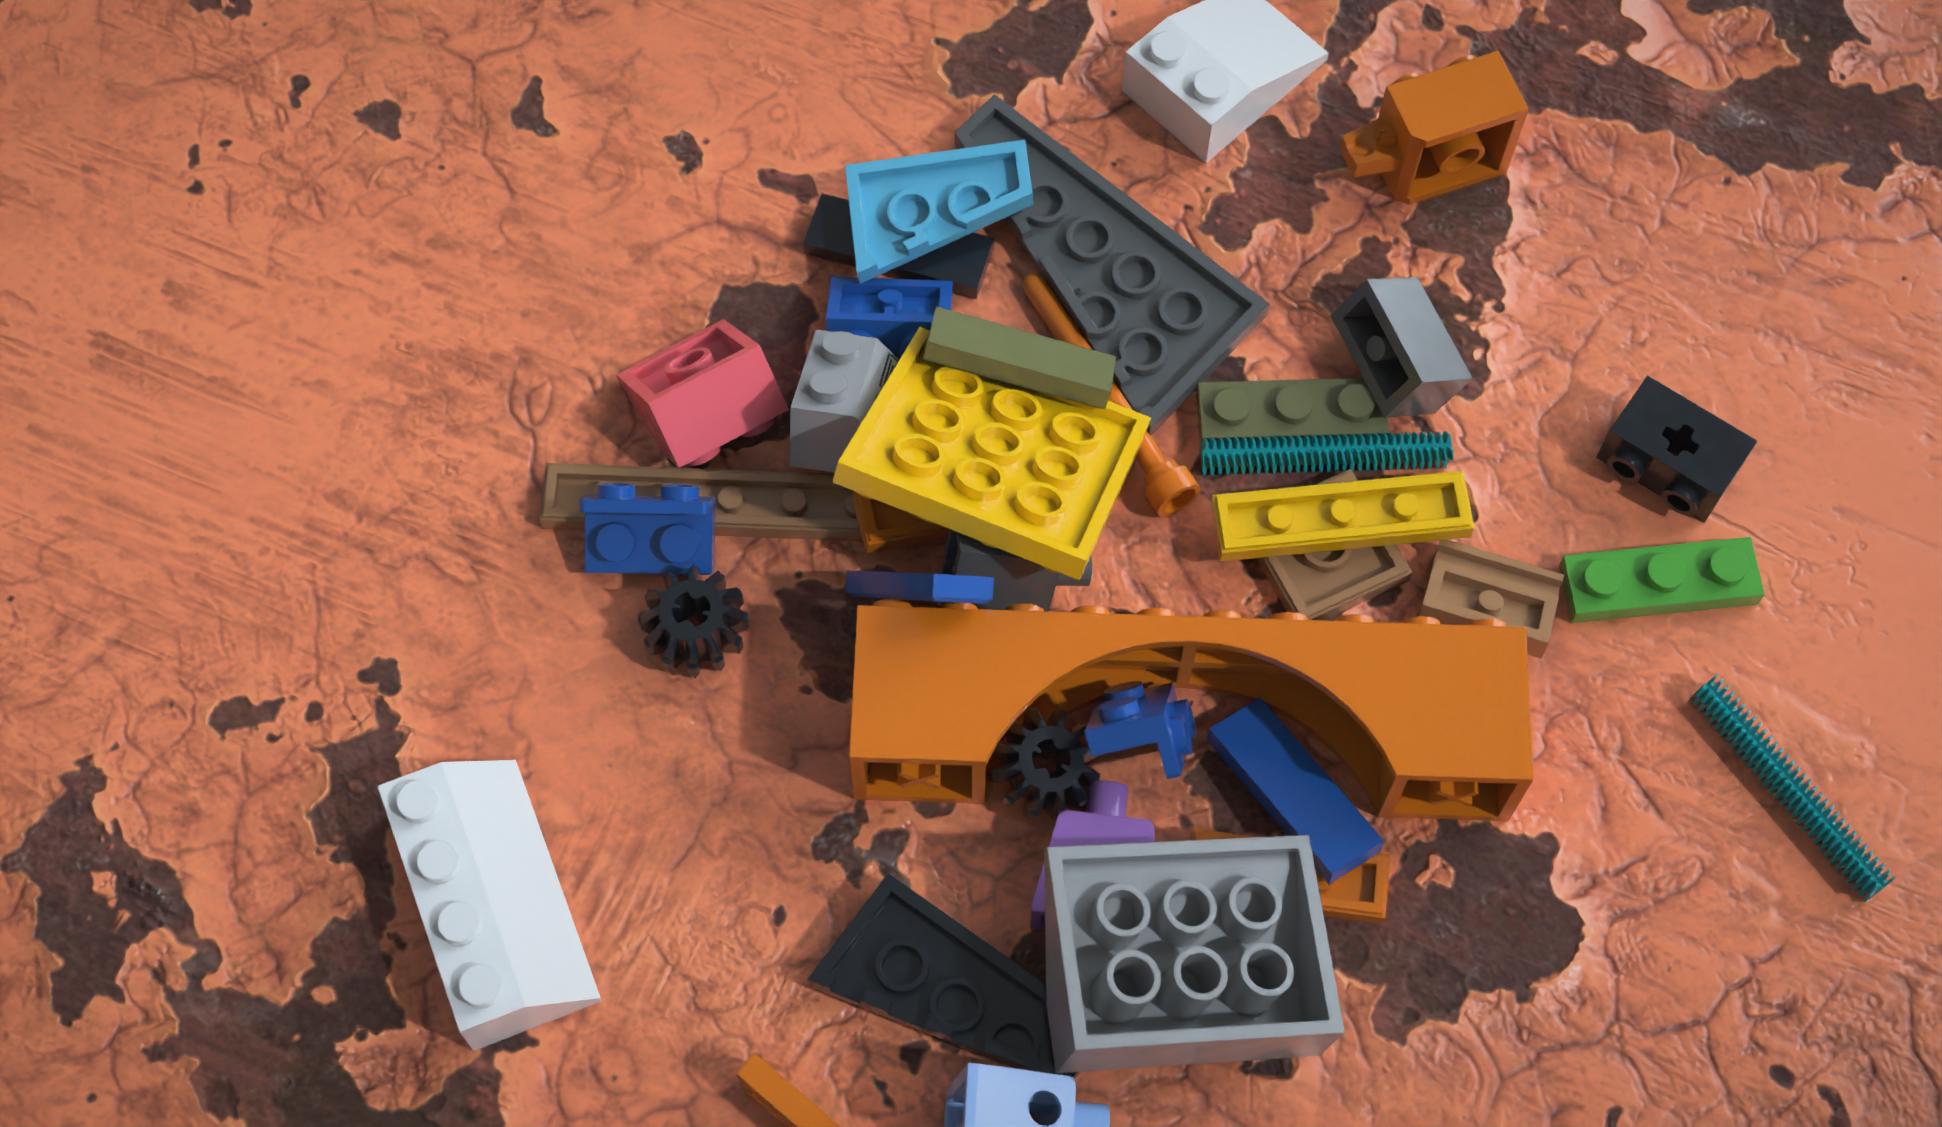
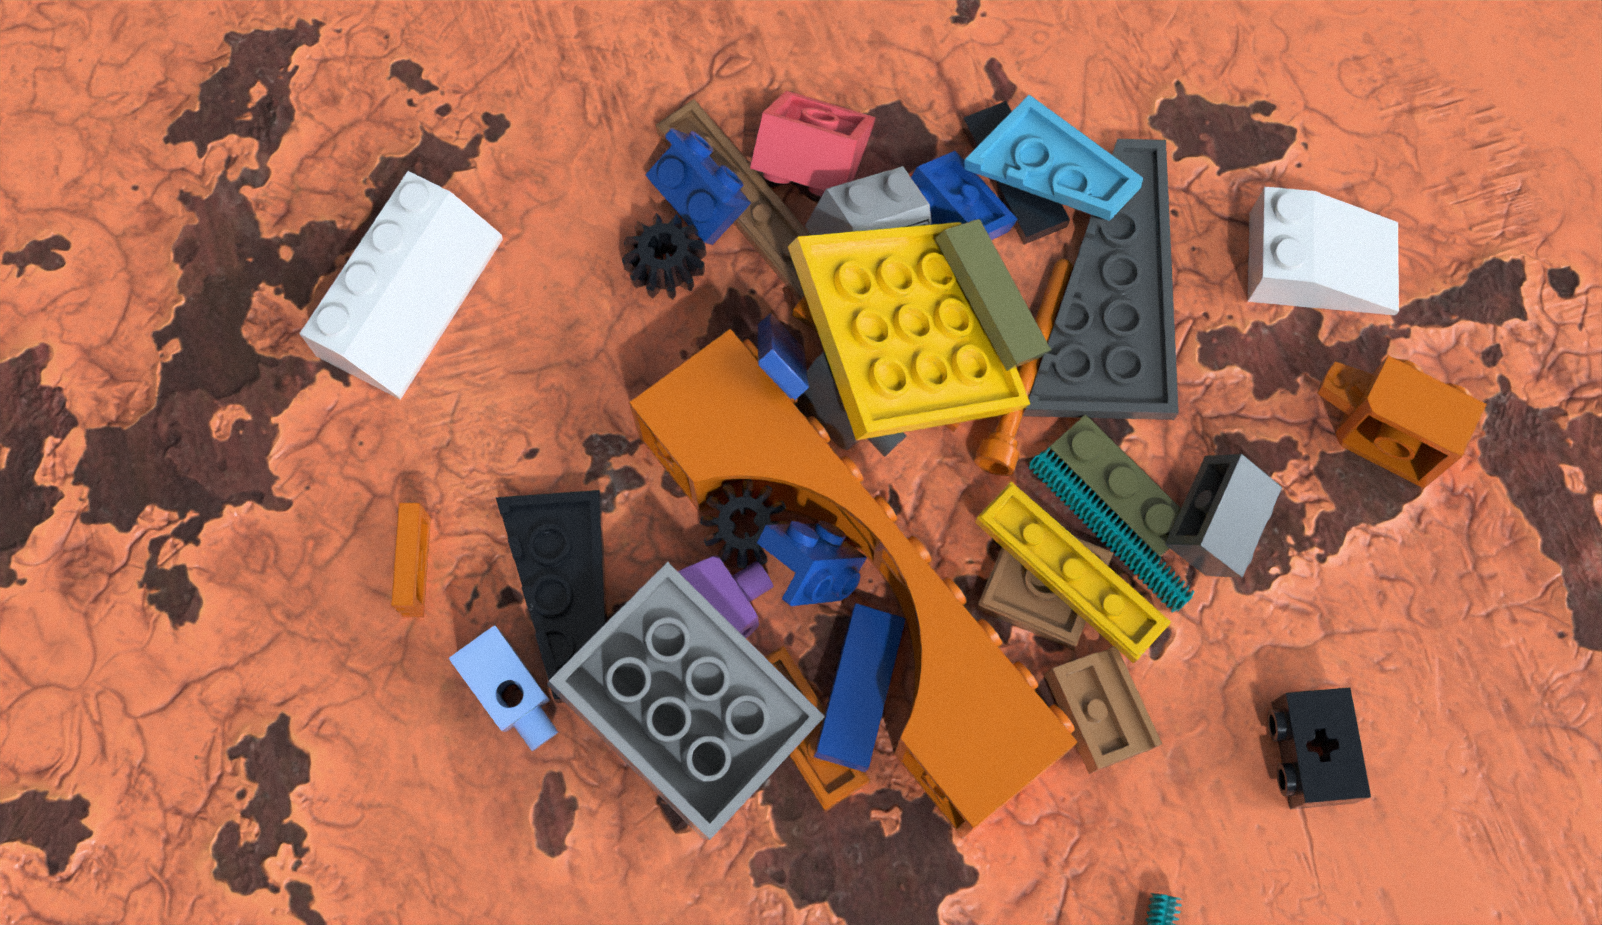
camera: 50 degrees right, 5 degrees up
bright green plate [1559,537,1765,623] -> none

